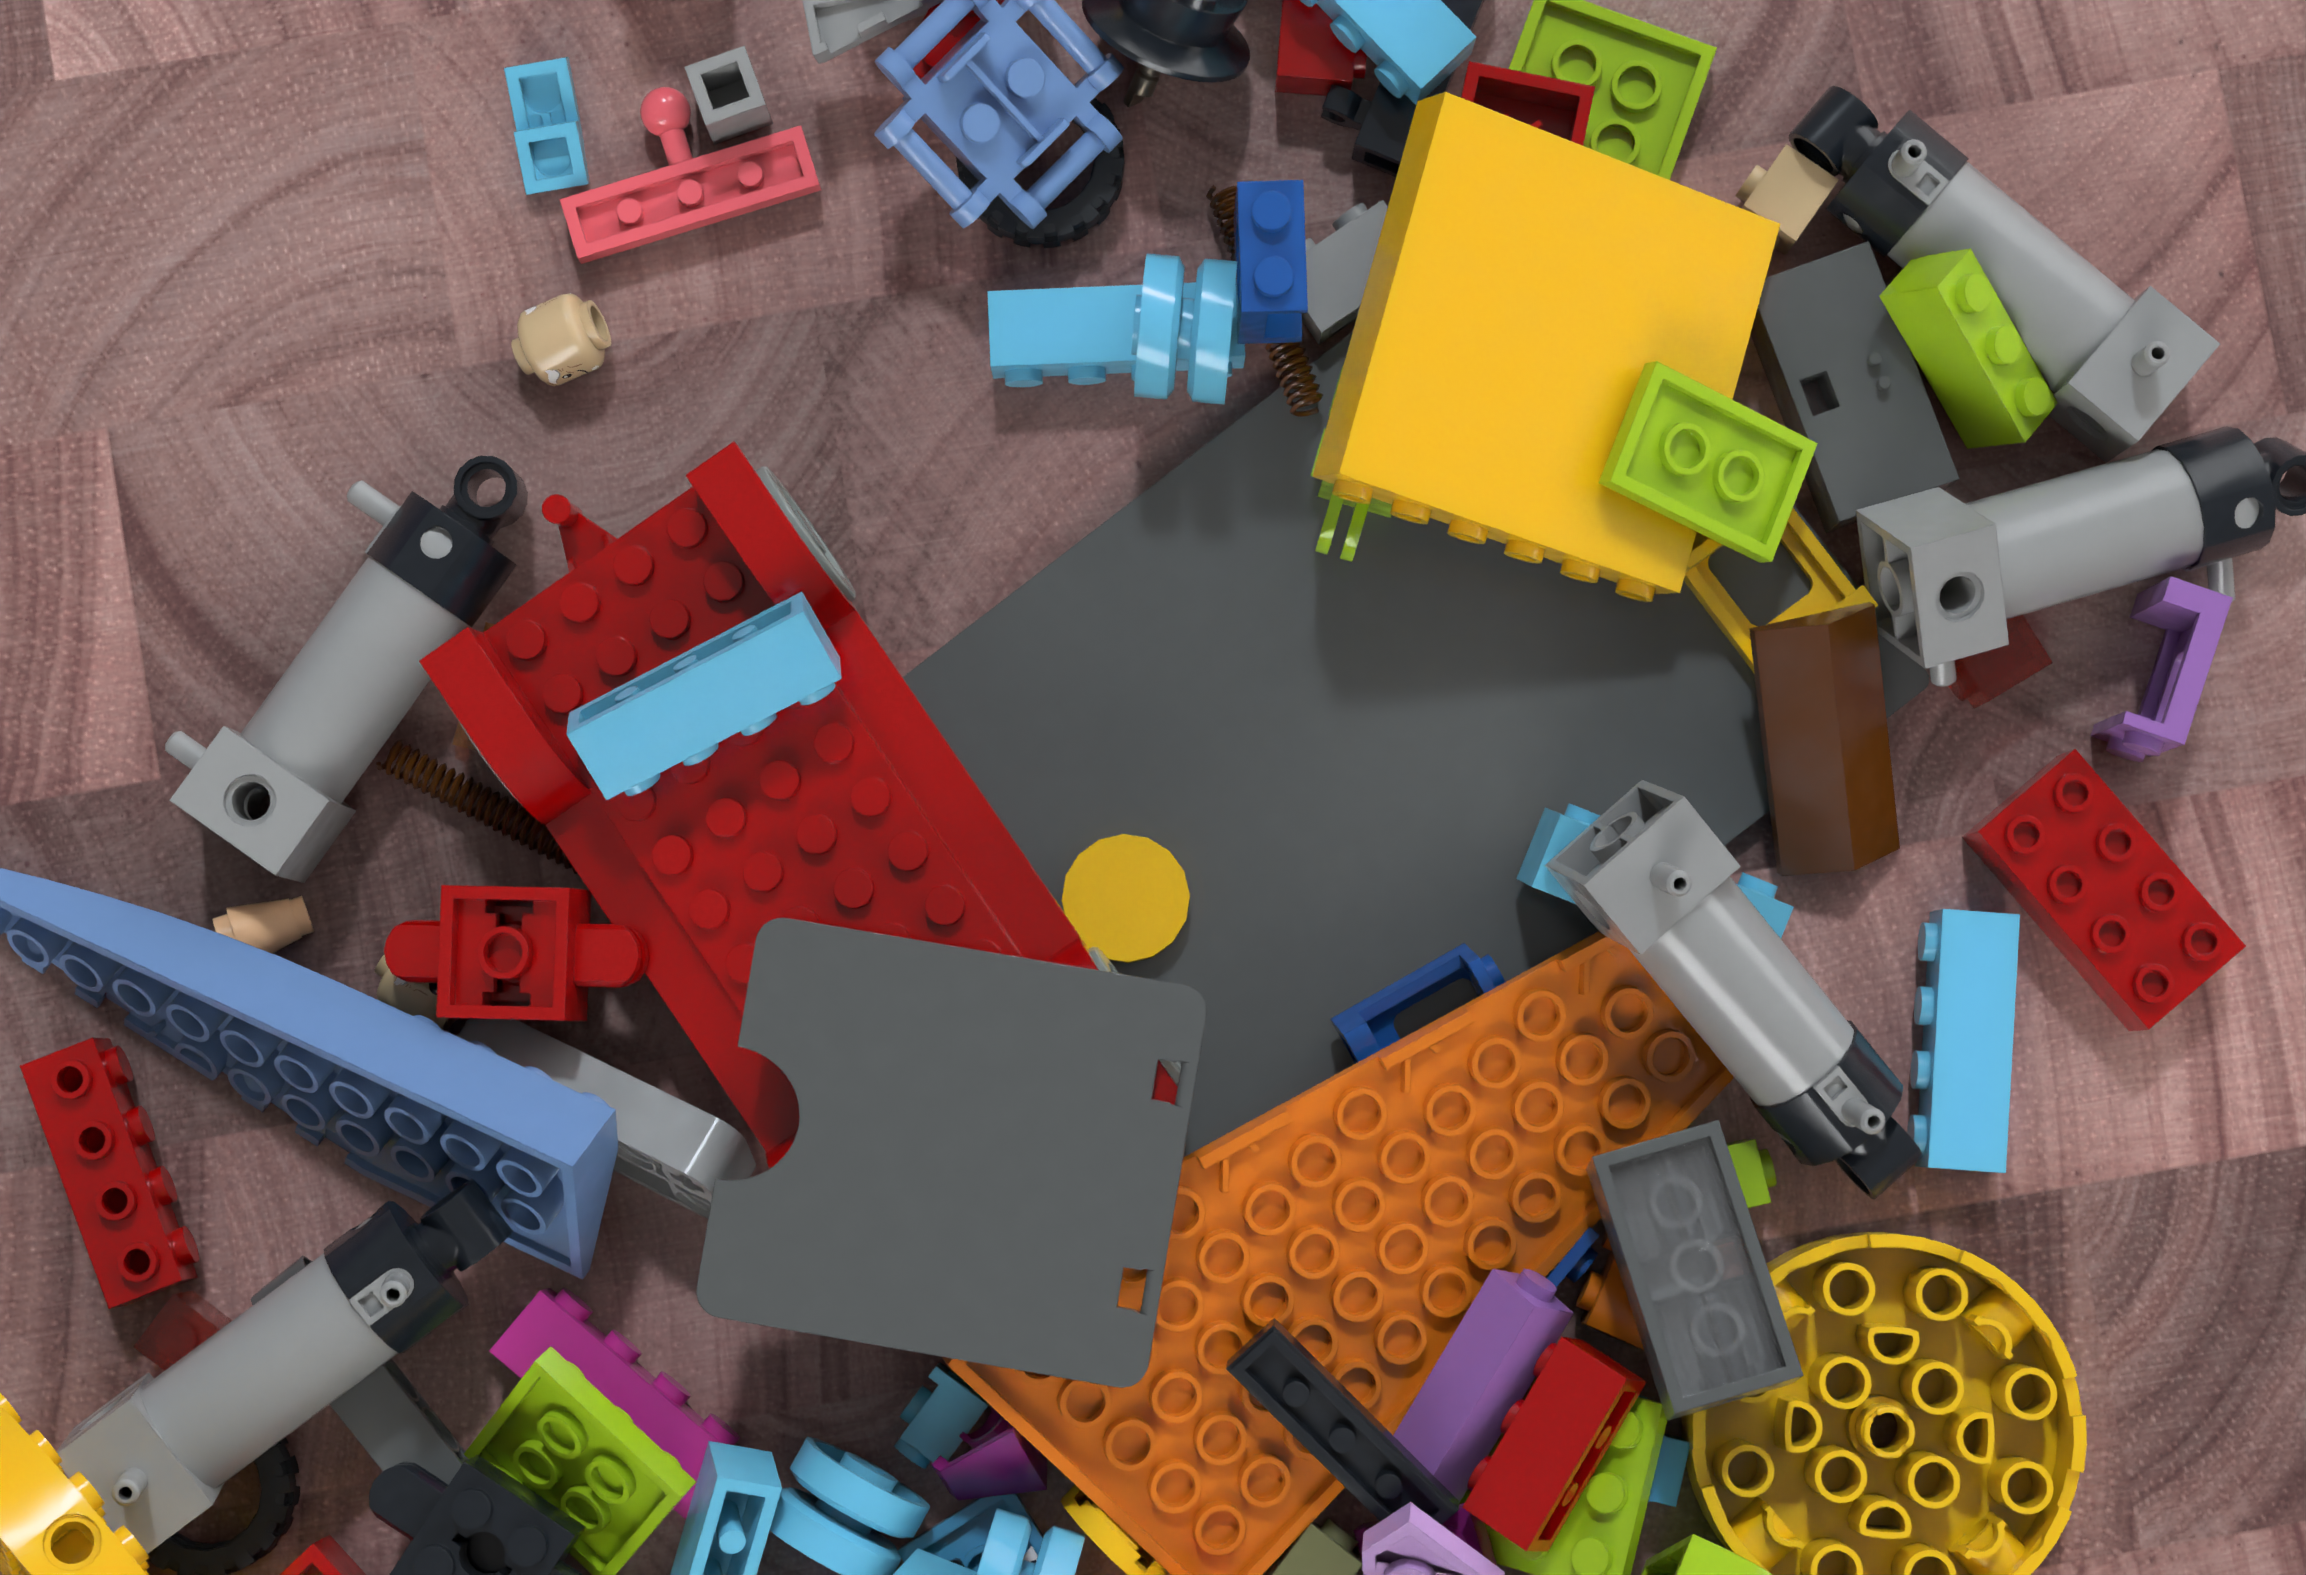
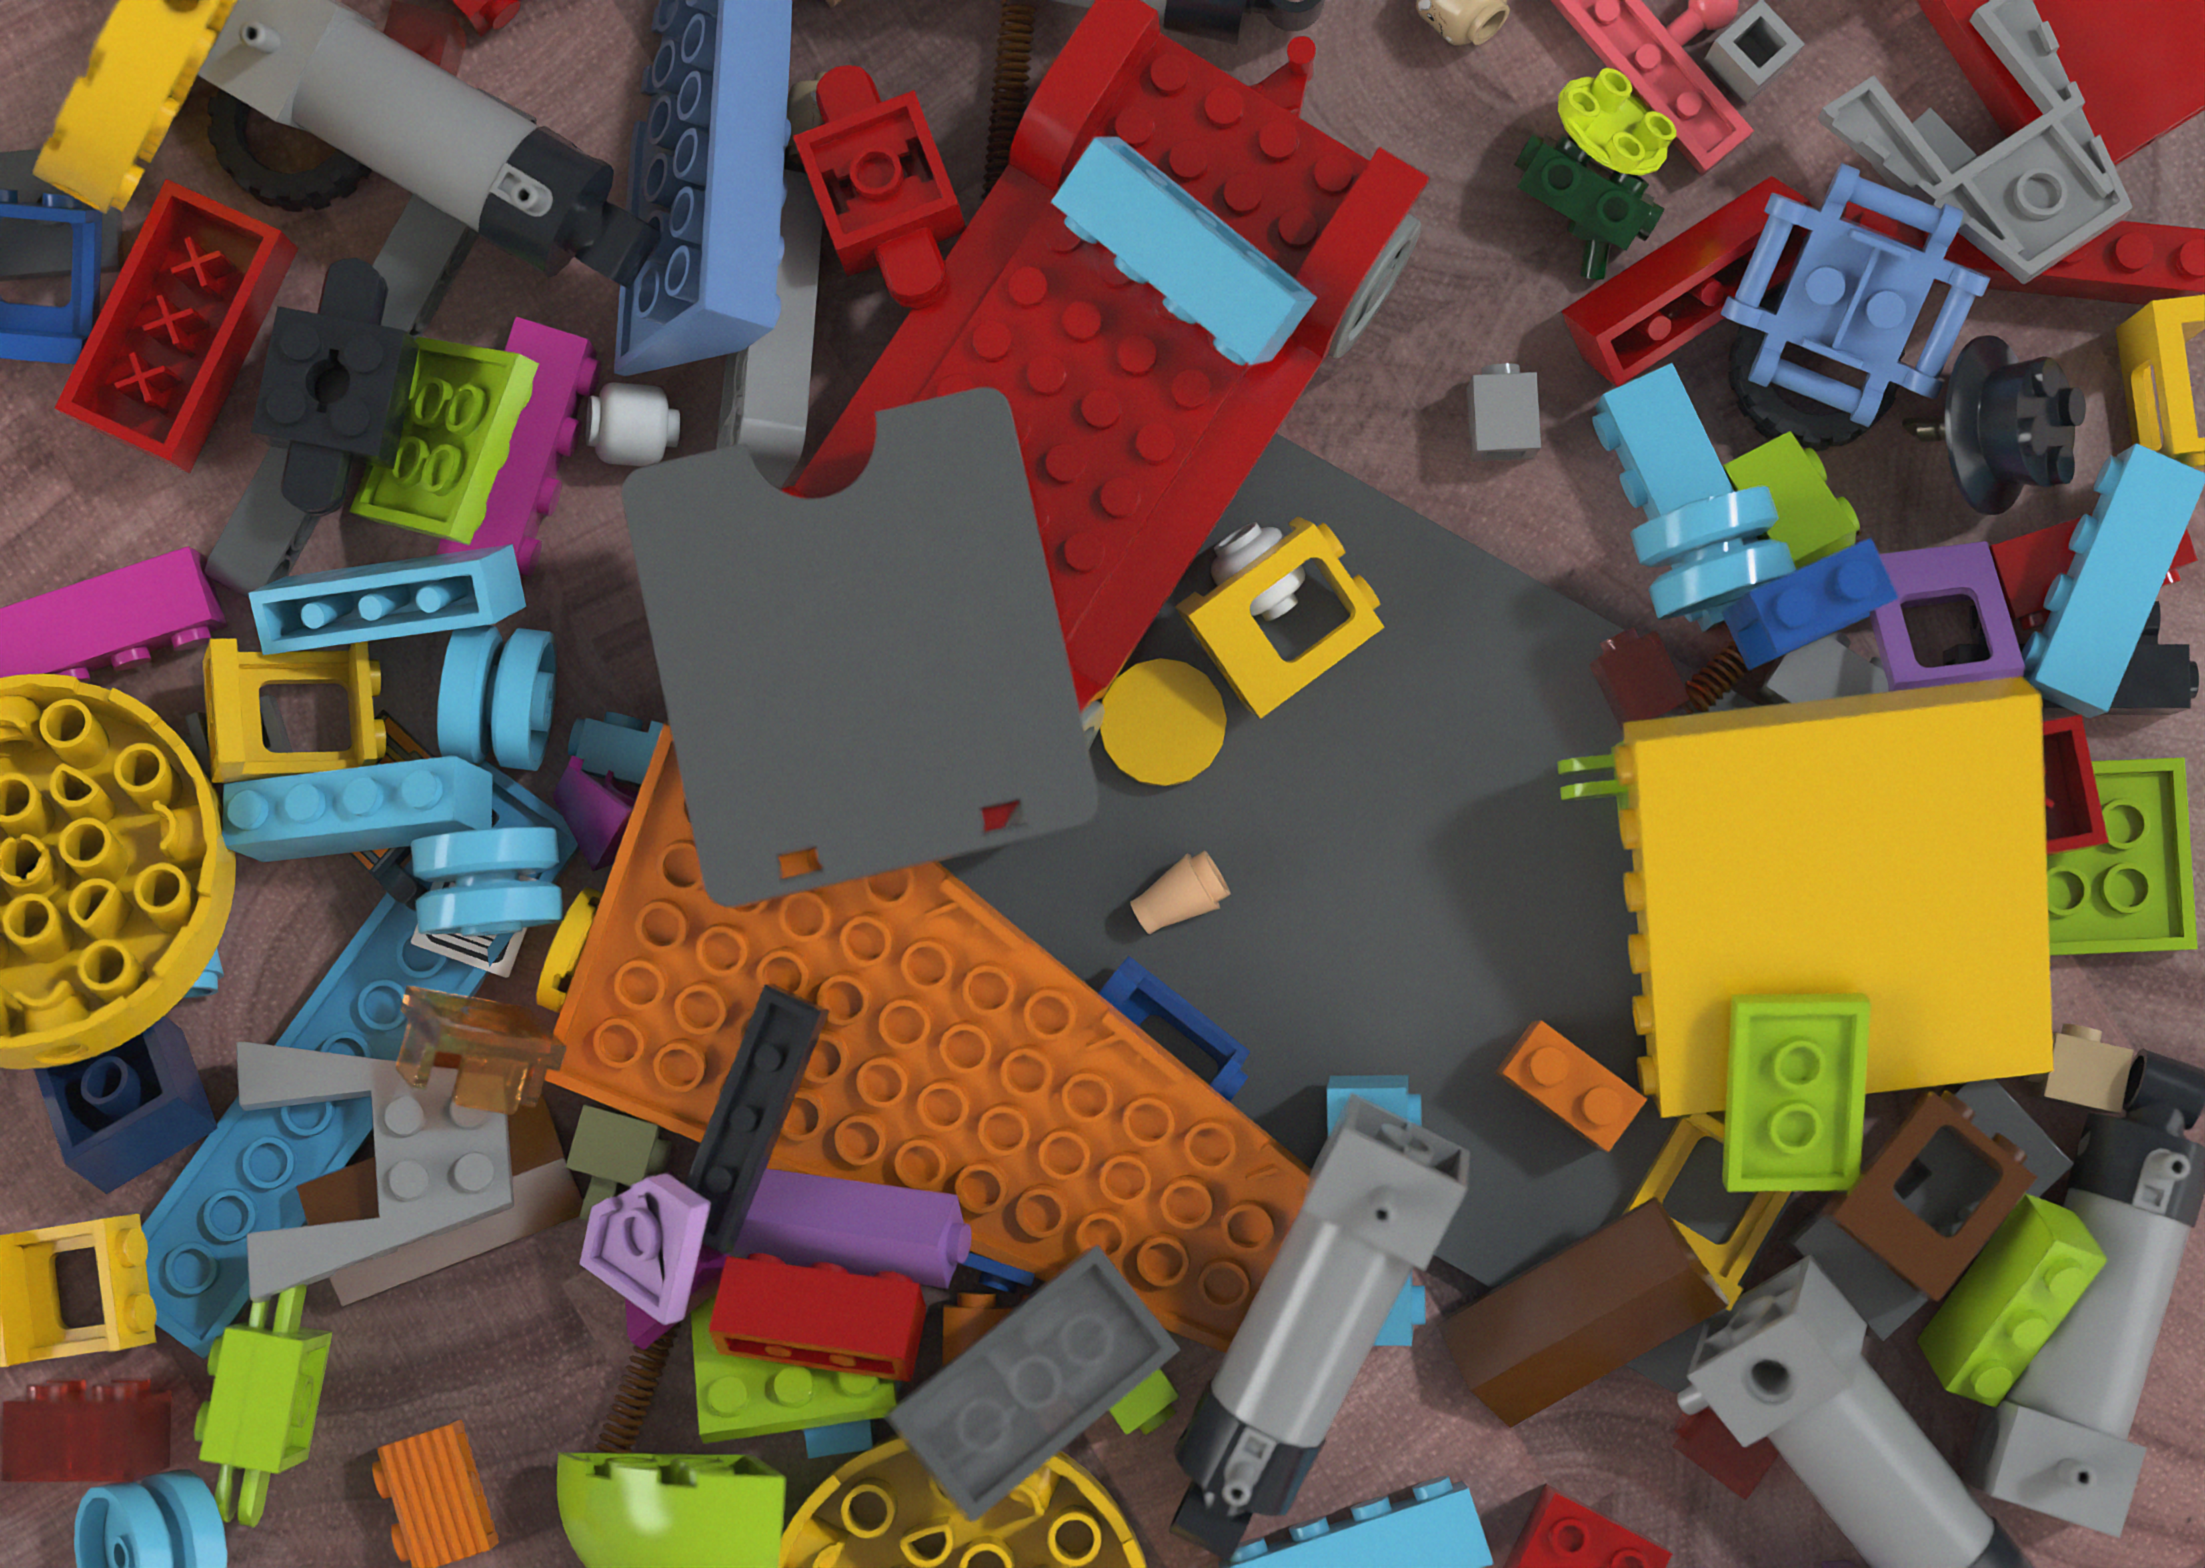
camera: 70 degrees right, 0 degrees up
none -> white head [585,382,680,466]
none -> light nougat cone [1130,850,1231,935]
none -> yellow window [1175,516,1384,719]
none -> white head [1210,522,1305,621]
none -> light grey brick [1467,363,1541,462]
none -> orange brick [1495,1020,1647,1152]
none -> dark green brick [1514,132,1665,280]
none -> neon yellow dish [1558,68,1676,176]
none -> red brick [1561,175,1812,387]
none -> clear red brick [1589,627,1690,733]
none -> lime brick [1723,431,1860,571]
none -> reddish brown window [1820,1090,2038,1302]
none -> medium lavender window [1869,541,2025,692]

